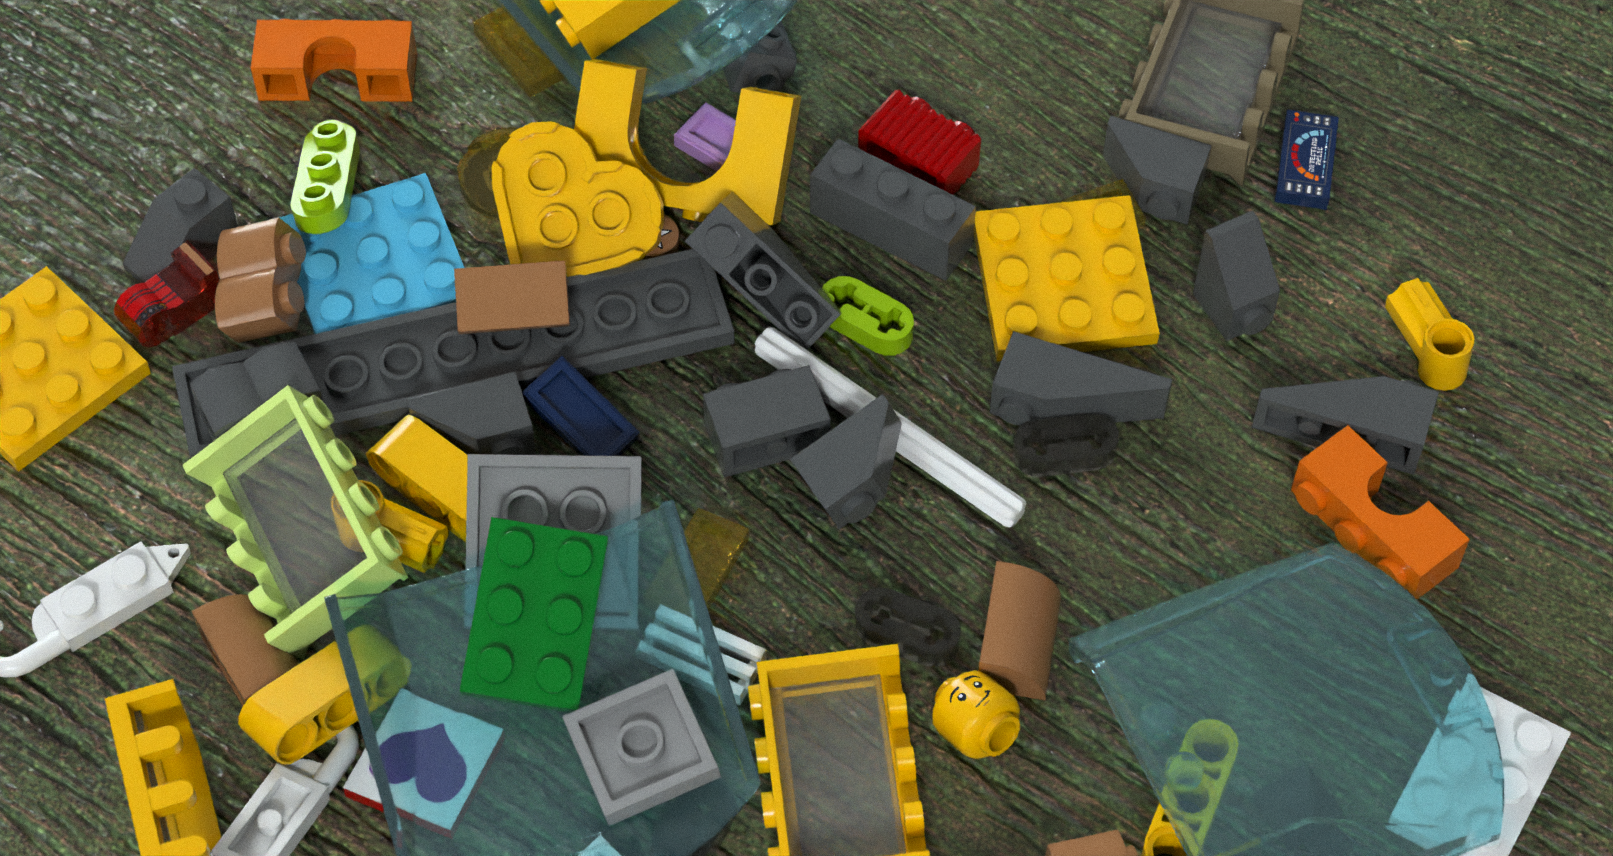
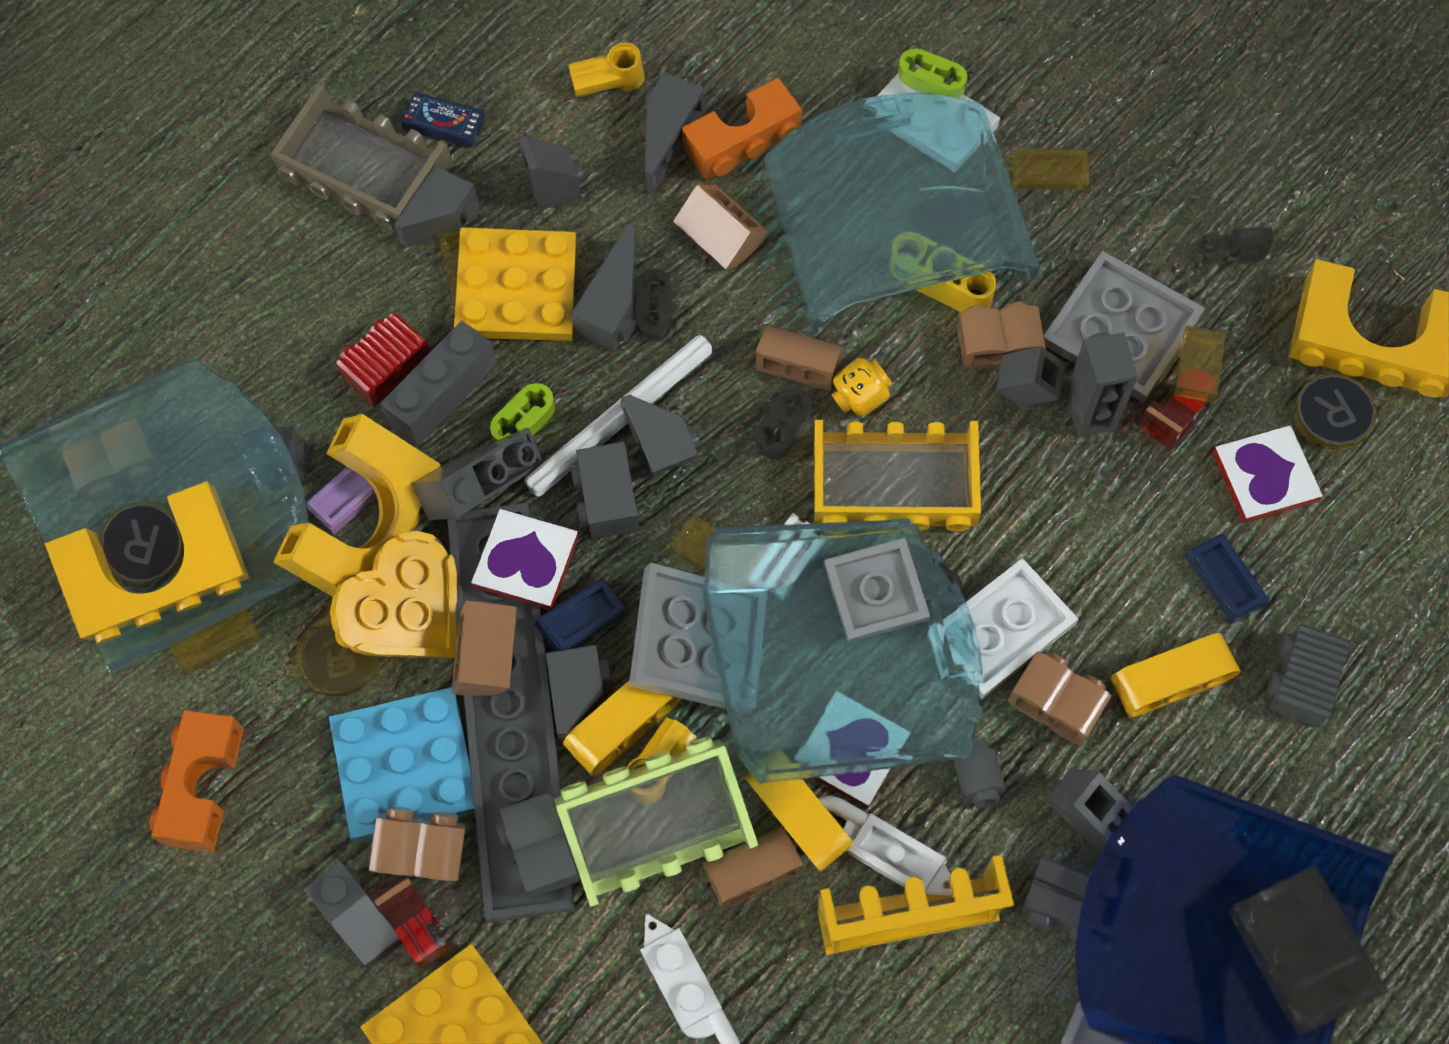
camera: 80 degrees left, 10 degrees up
lime plate [291,120,360,234] -> none
green plate [459,517,608,713] -> none
none -> tile [471,509,579,611]
none -> brick [673,184,769,269]
none -> lime beam [898,48,967,101]

